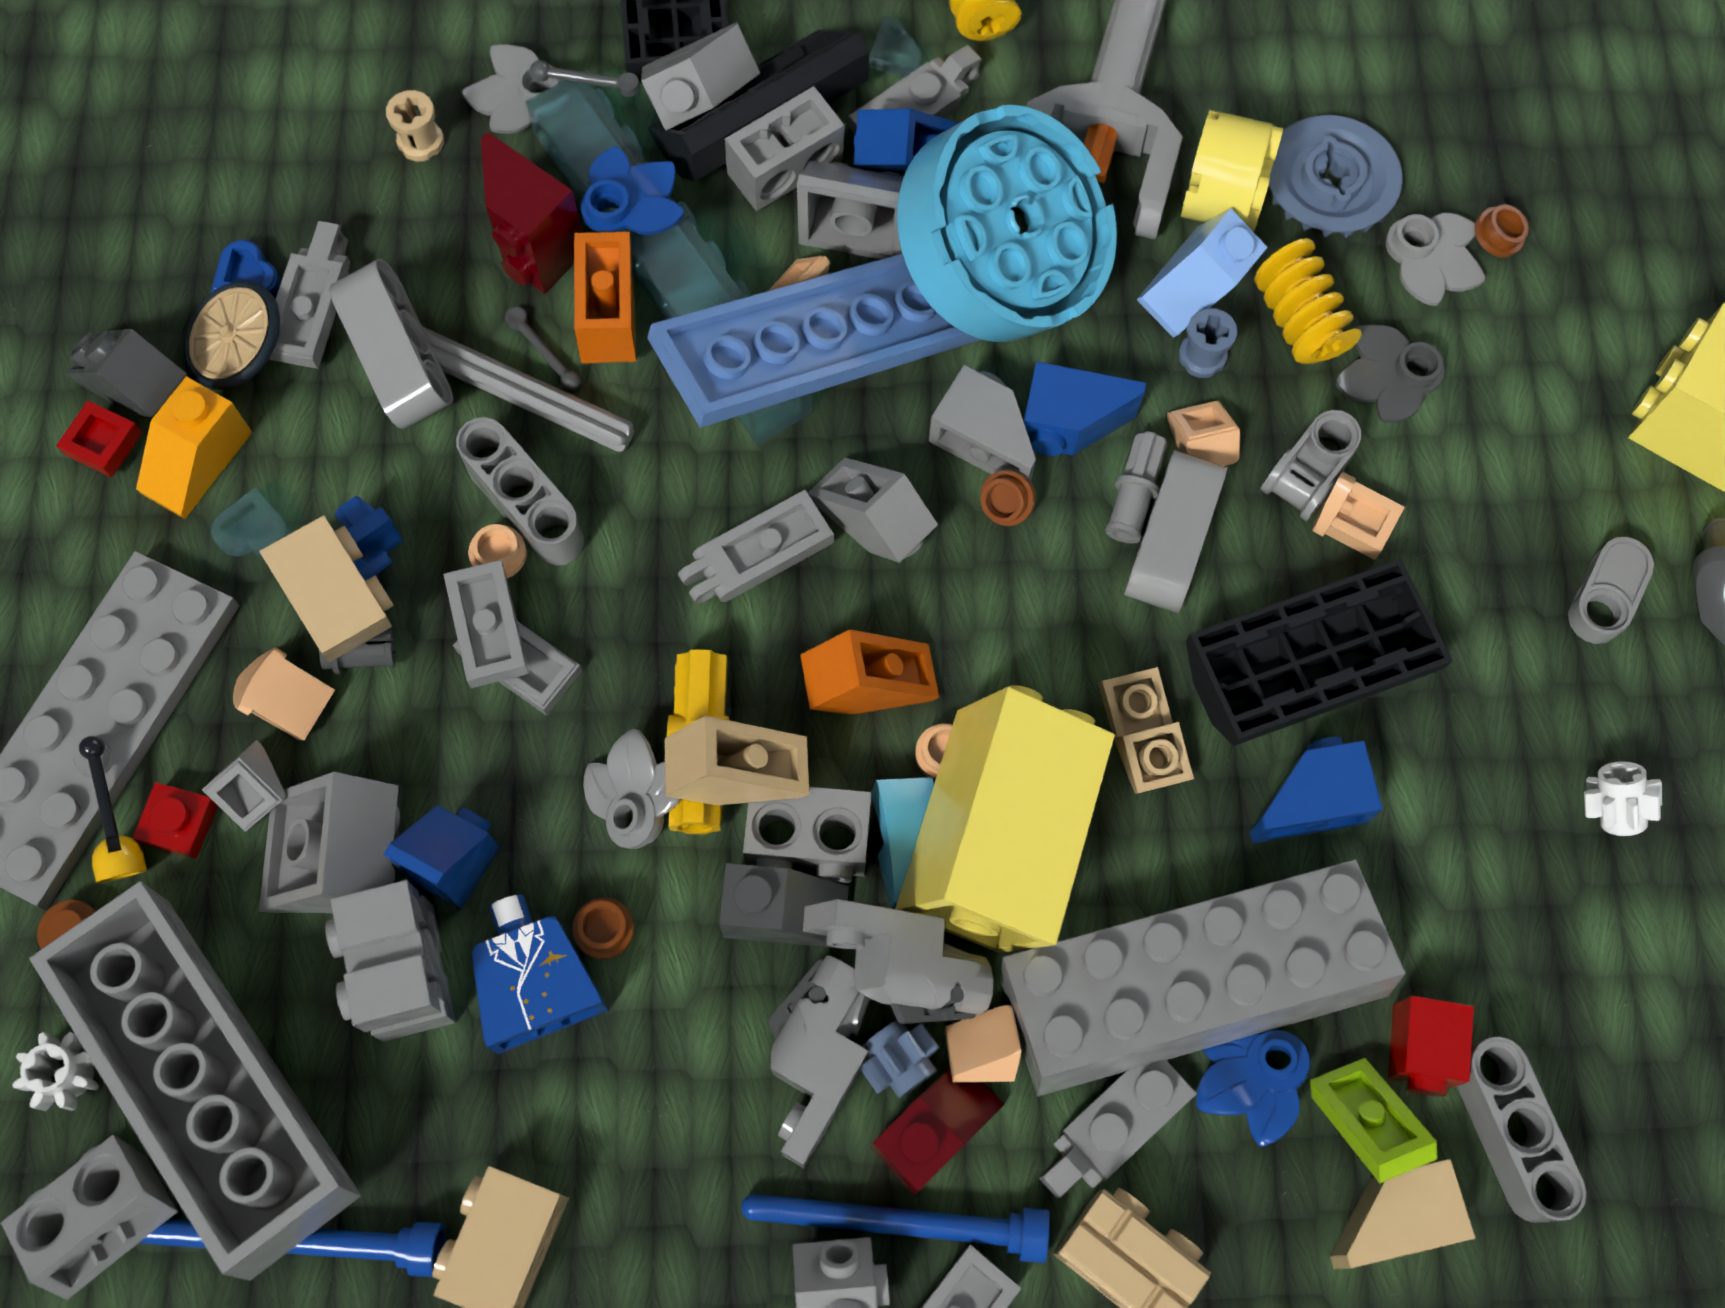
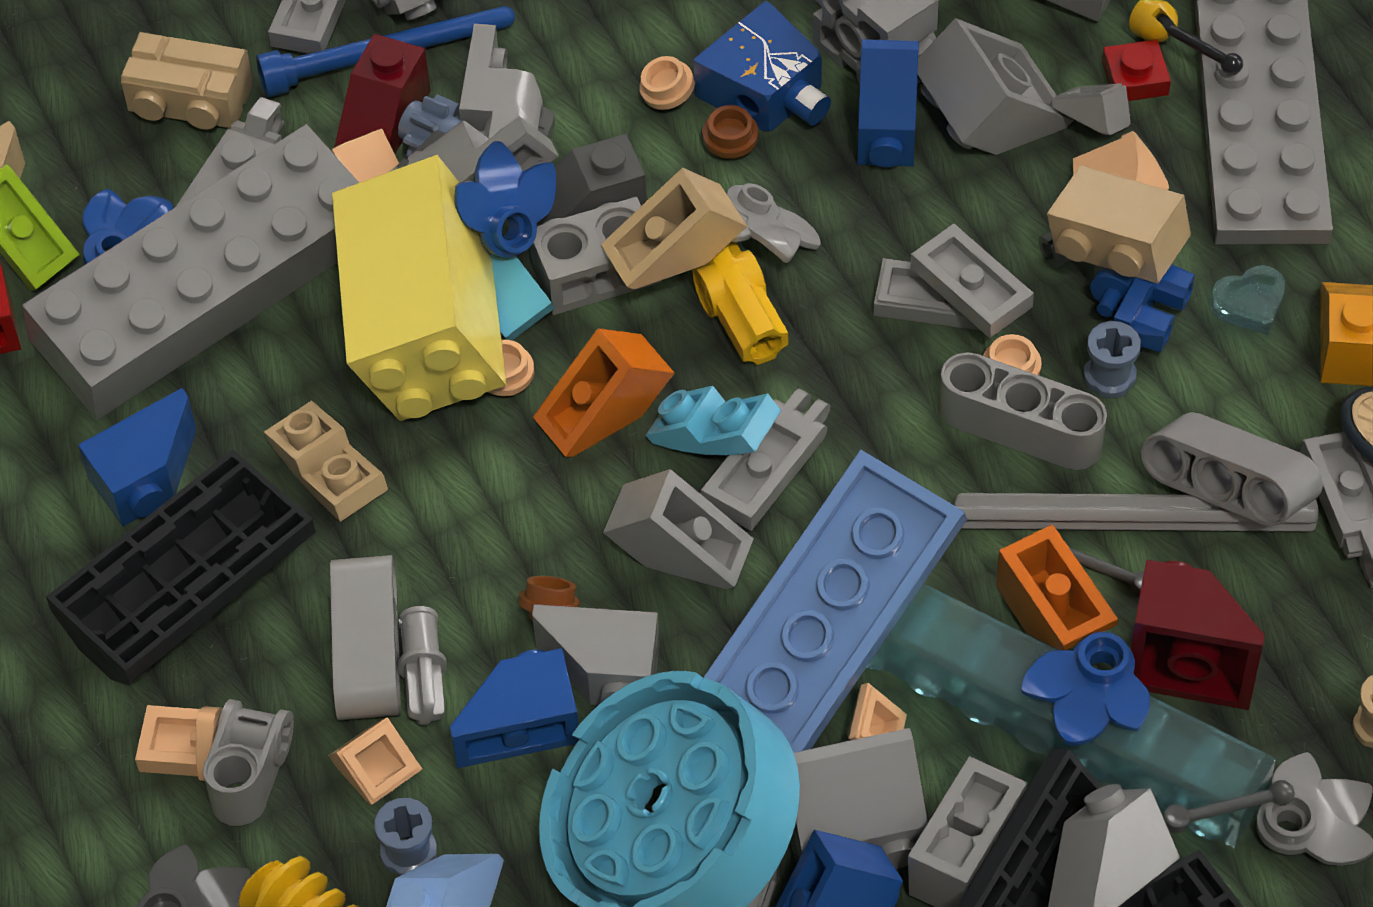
camera: 160 degrees right, 15 degrees down
none -> blue plate [455,141,556,258]
none -> light nougat plate [640,56,695,110]
none -> medium azure slope [646,386,781,455]
none -> sand blue bush [1084,321,1141,398]

